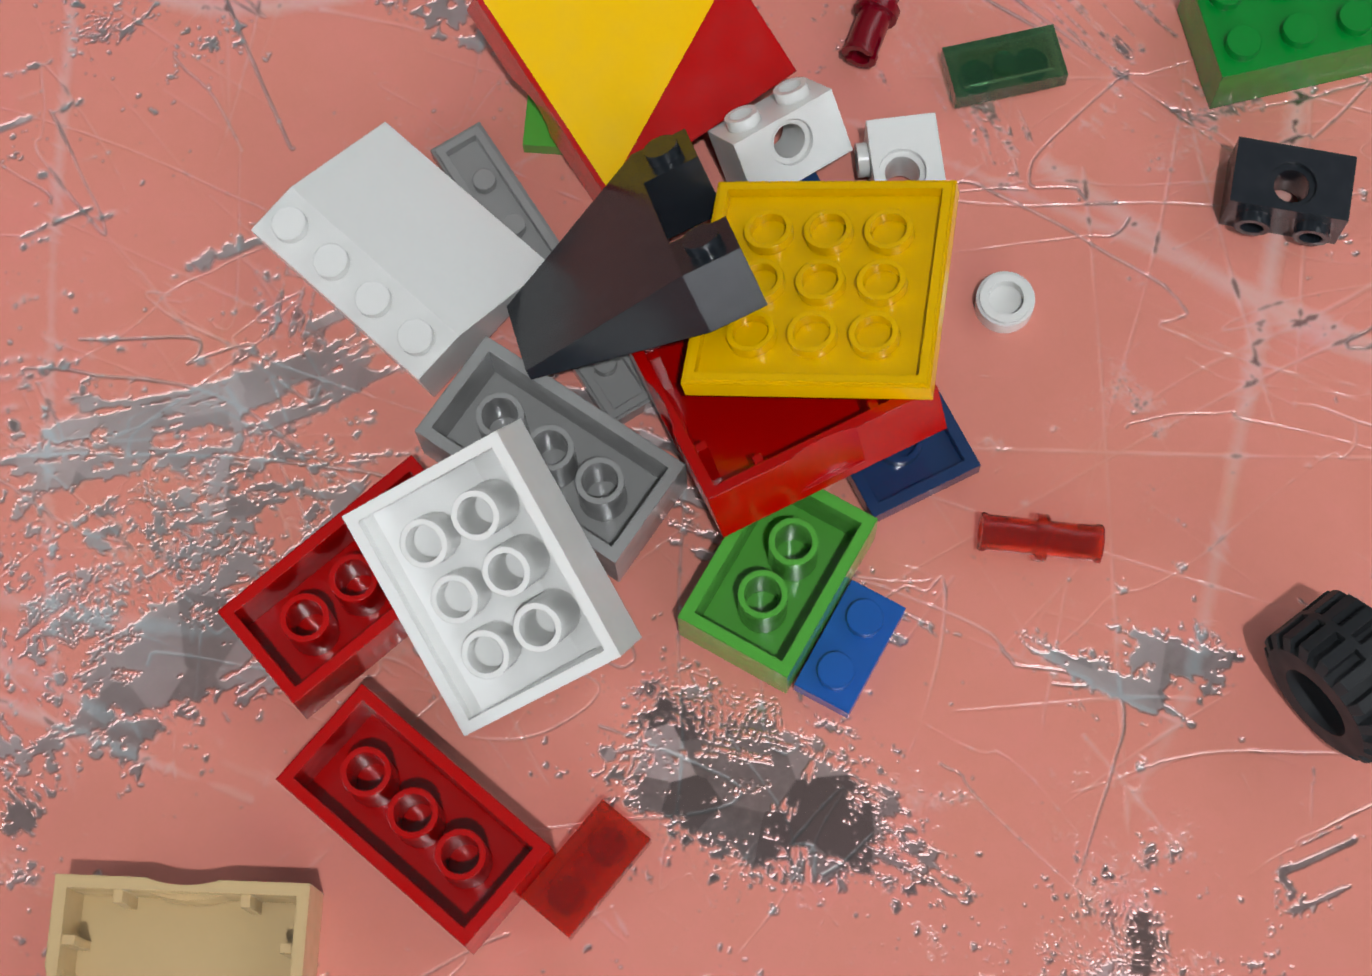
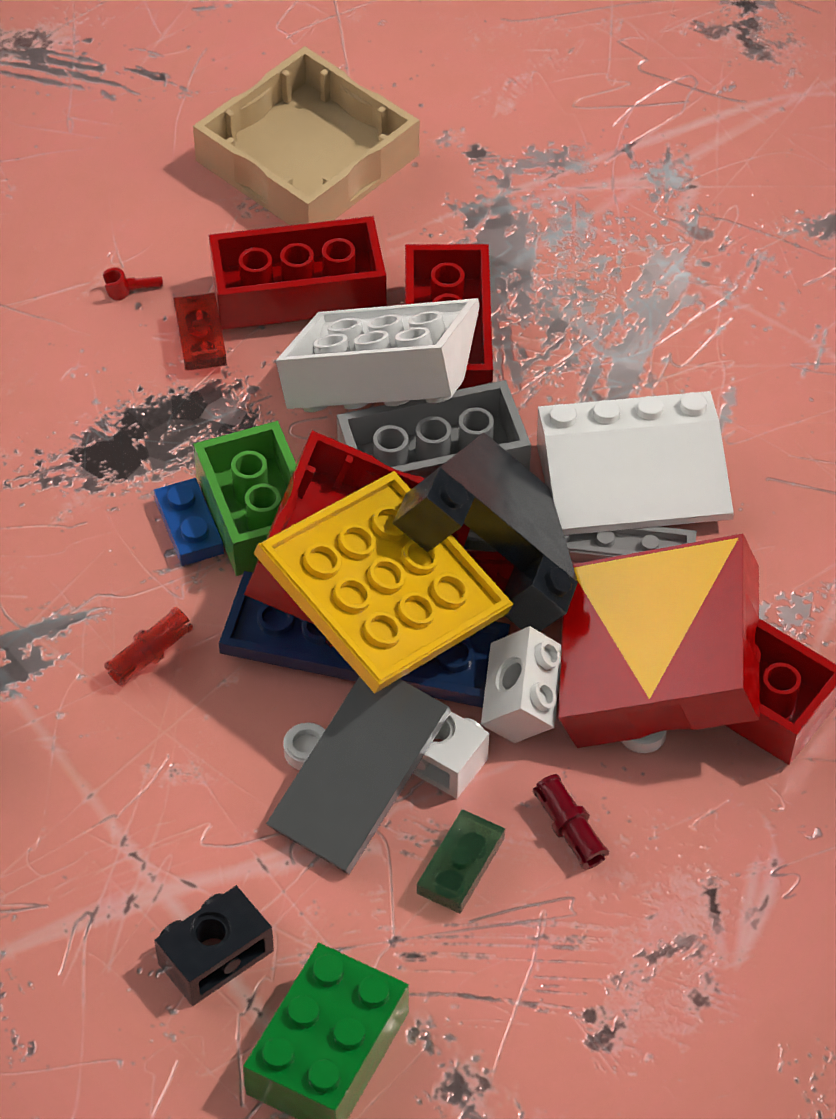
camera: 125 degrees right, 20 degrees down
none -> dark grey tile [266,676,451,874]

